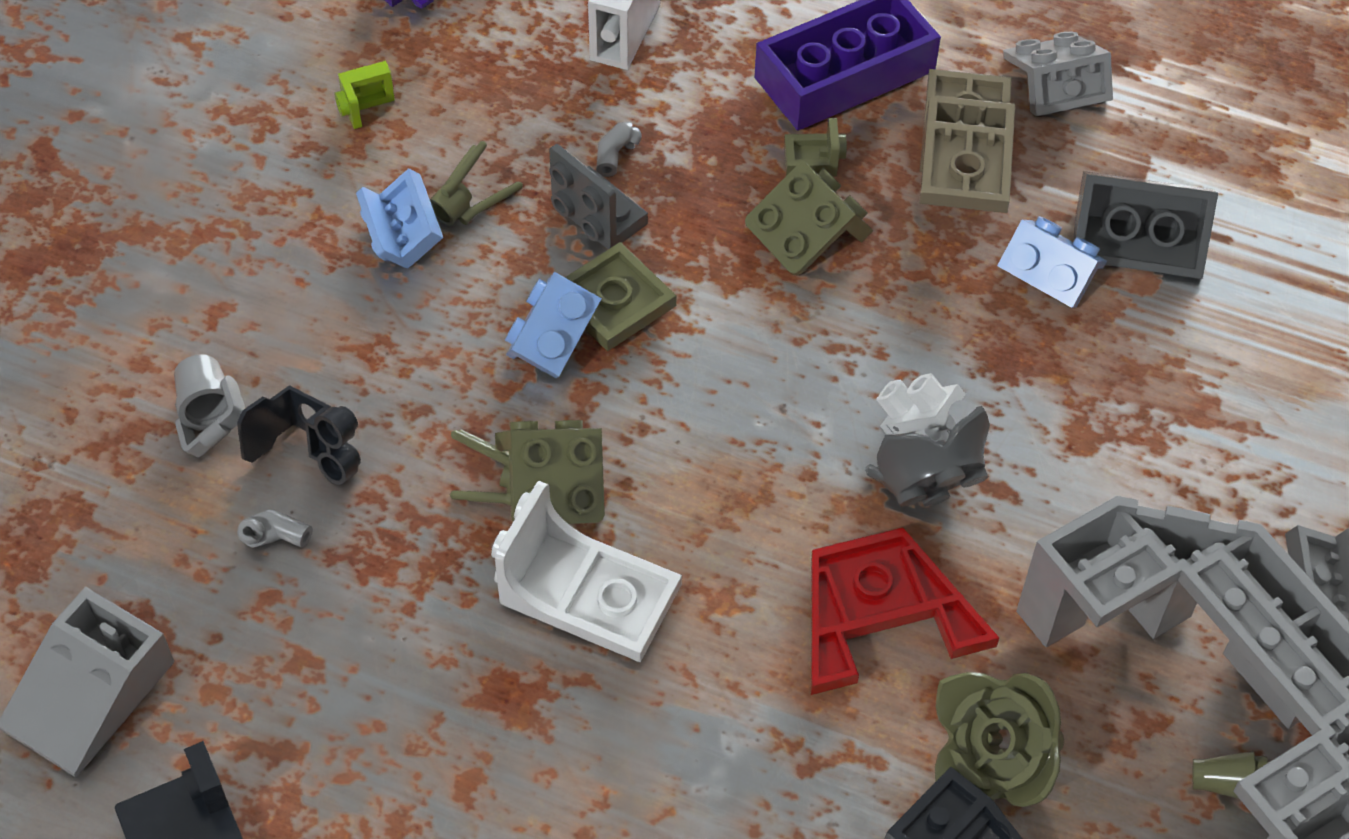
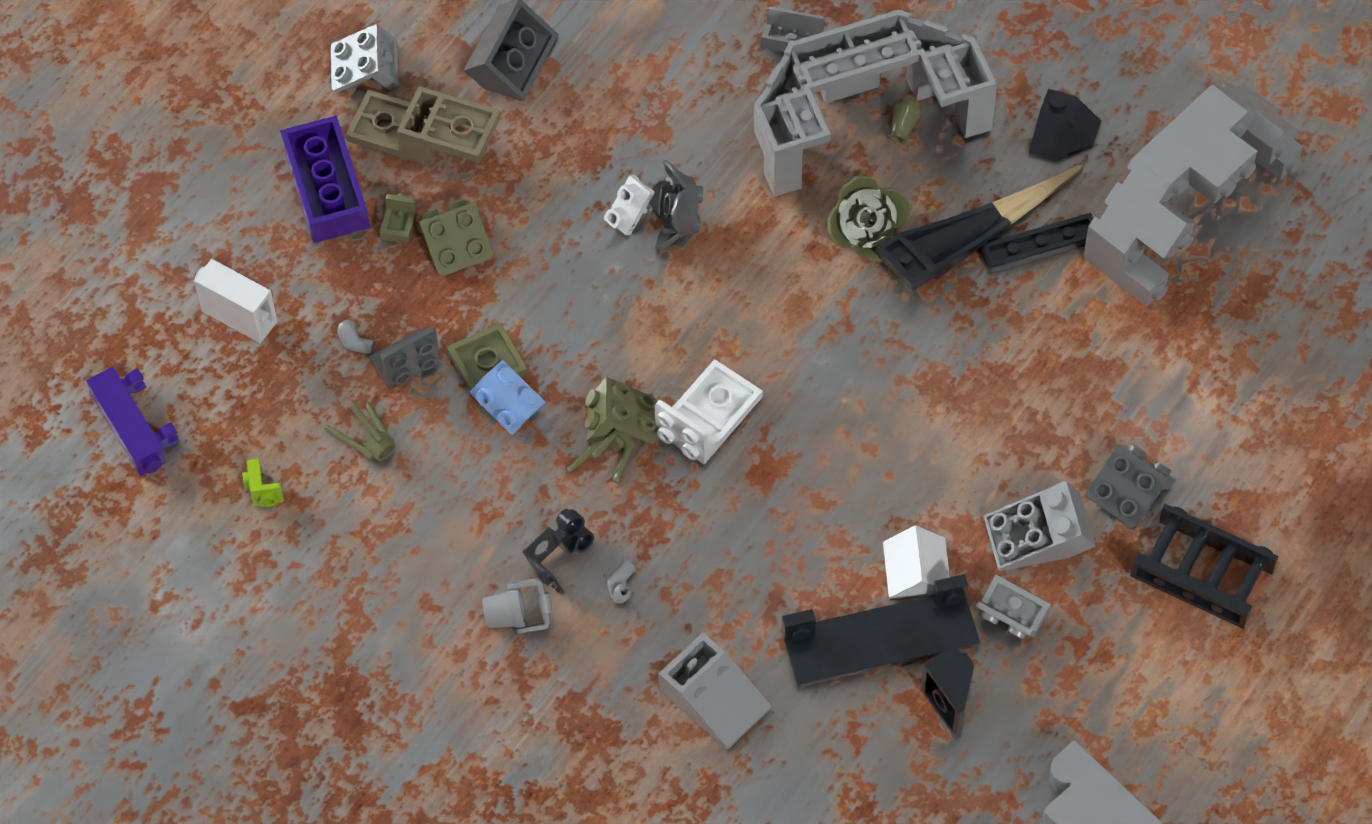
camera: 75 degrees left, 5 degrees up
light blue bracket [356,168,443,269] -> none
red wing [811,527,999,695] -> none
light blue bracket [997,216,1107,308] -> none

